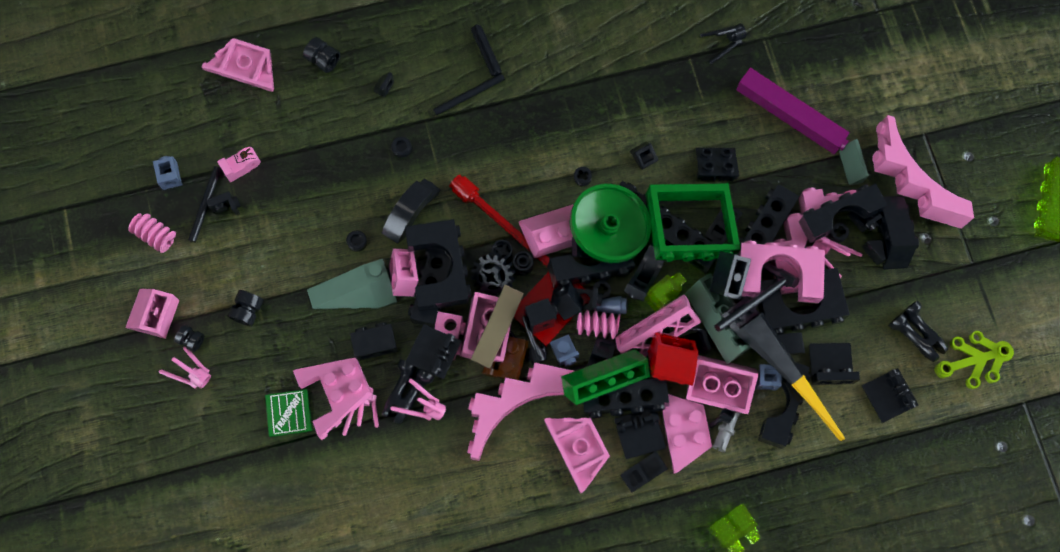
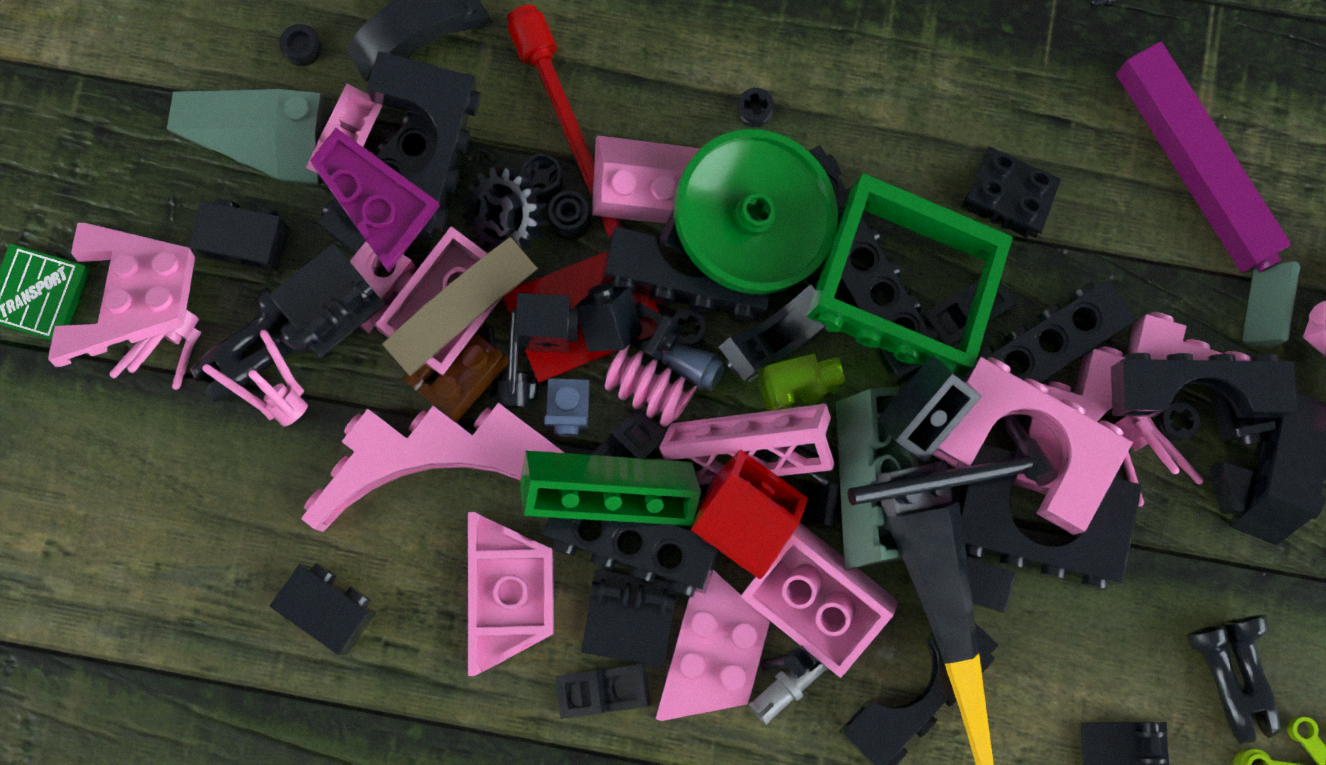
camera: 25 degrees right, 5 degrees up
black wheel [227,290,264,327] -> none
black slope [630,142,659,170] -> none
sand blue brick [755,364,781,390] -> none
black bracket [808,343,860,385] -> none
none -> black brick [269,563,376,655]
none -> magenta wing [310,128,440,273]

